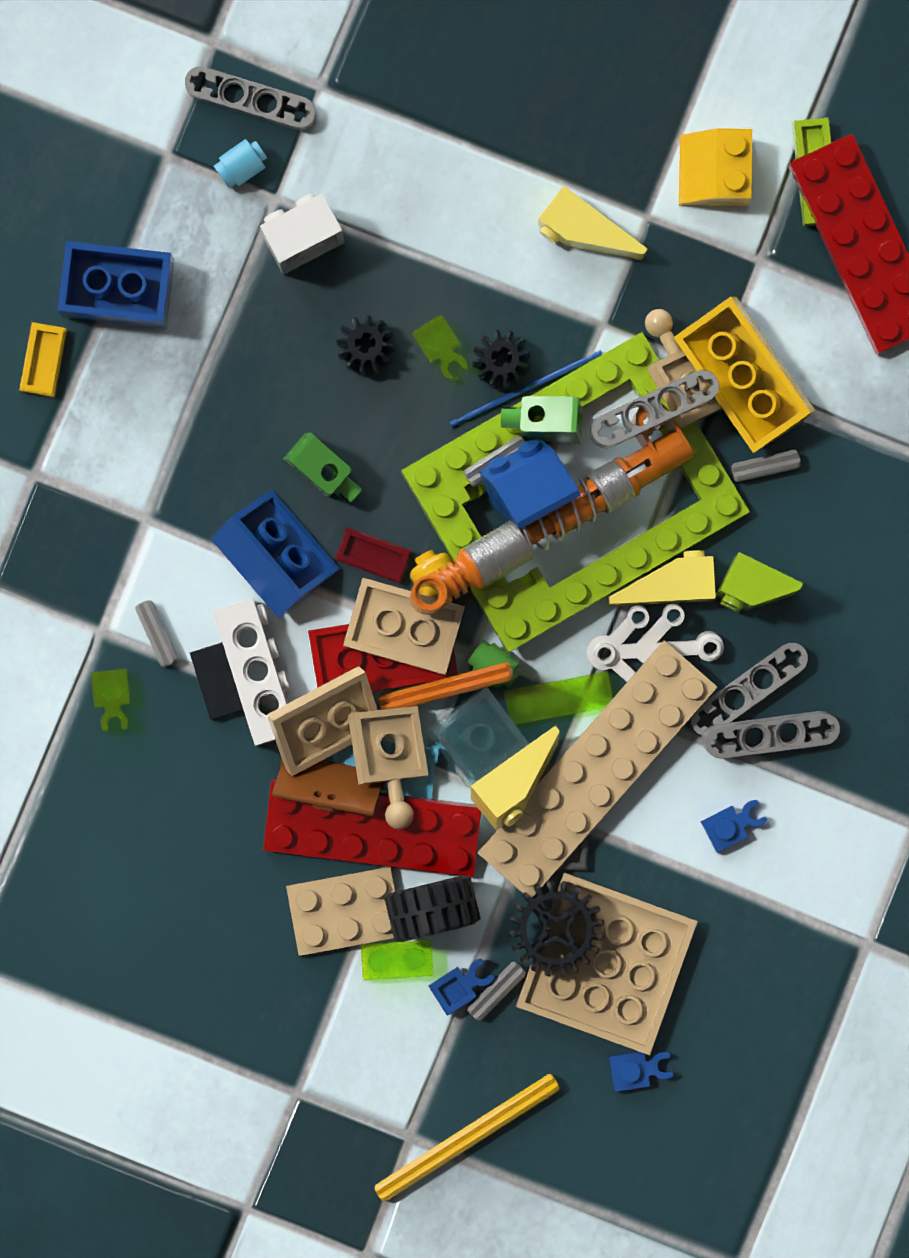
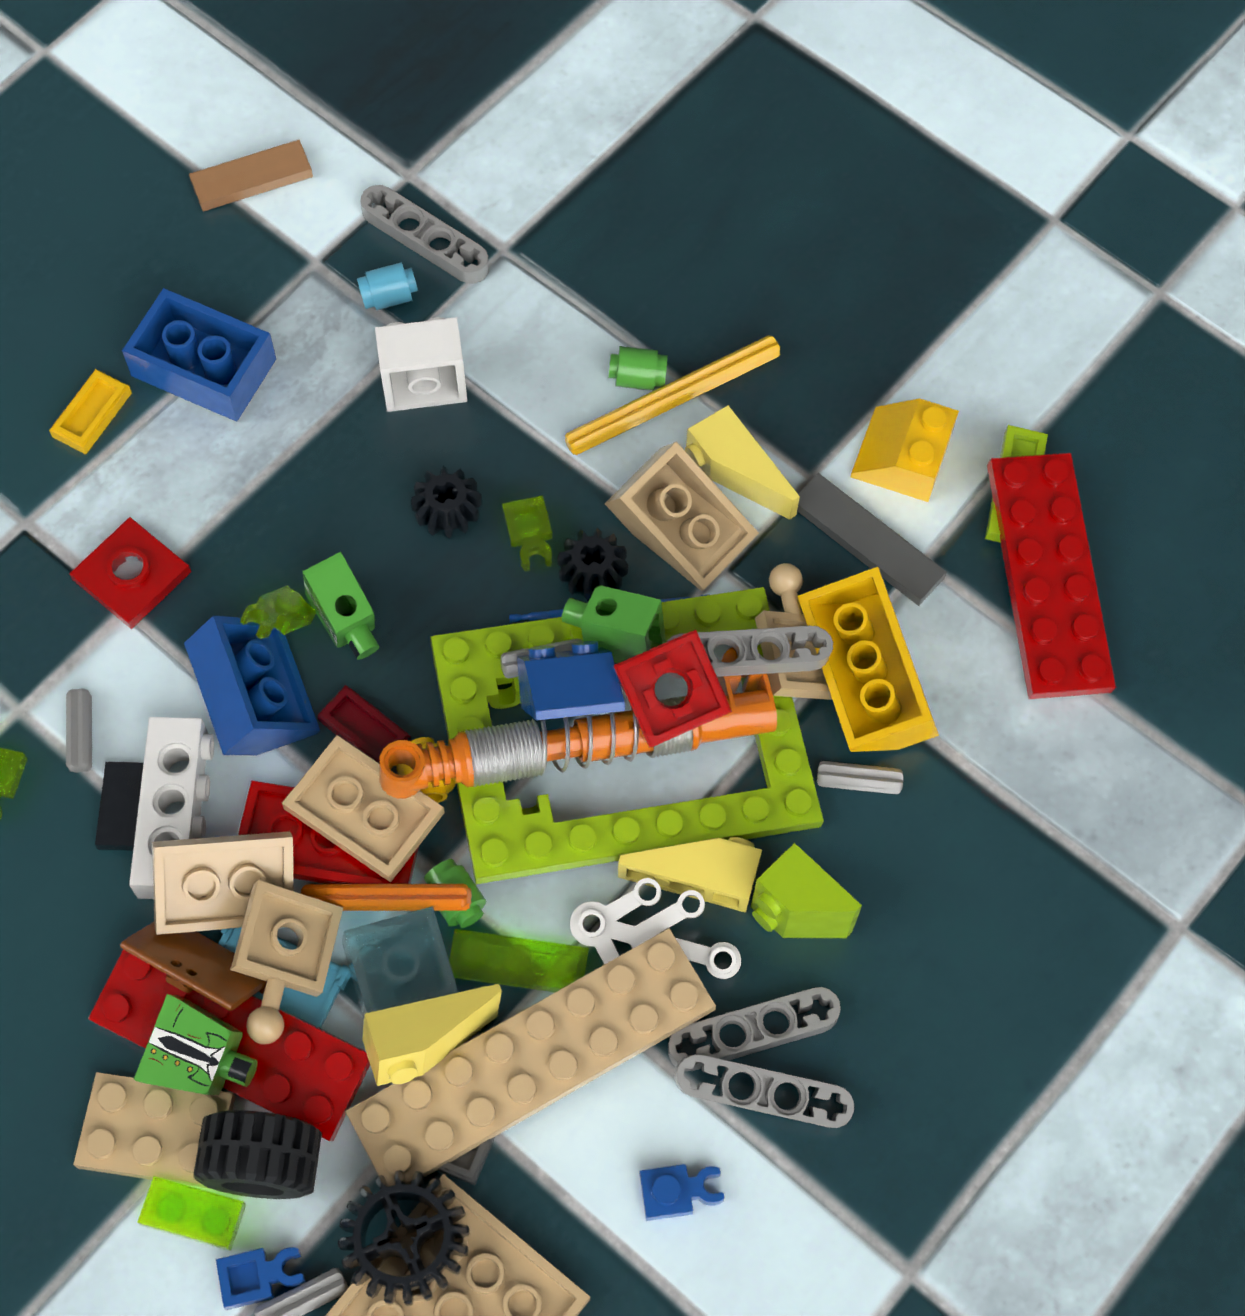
camera: 15 degrees right, 20 degrees down
none -> red piece [69,517,191,630]
none -> bright green torso [134,994,258,1095]
none -> medium nougat tile [189,140,313,212]
none -> clear neon green plate [240,585,317,639]
none -> yellow axle [565,335,780,455]
none -> tan slope [605,441,759,591]
none -> bright green brick [608,346,667,390]
none -> red piece [613,629,732,748]
none -> dark grey tile [797,473,947,606]

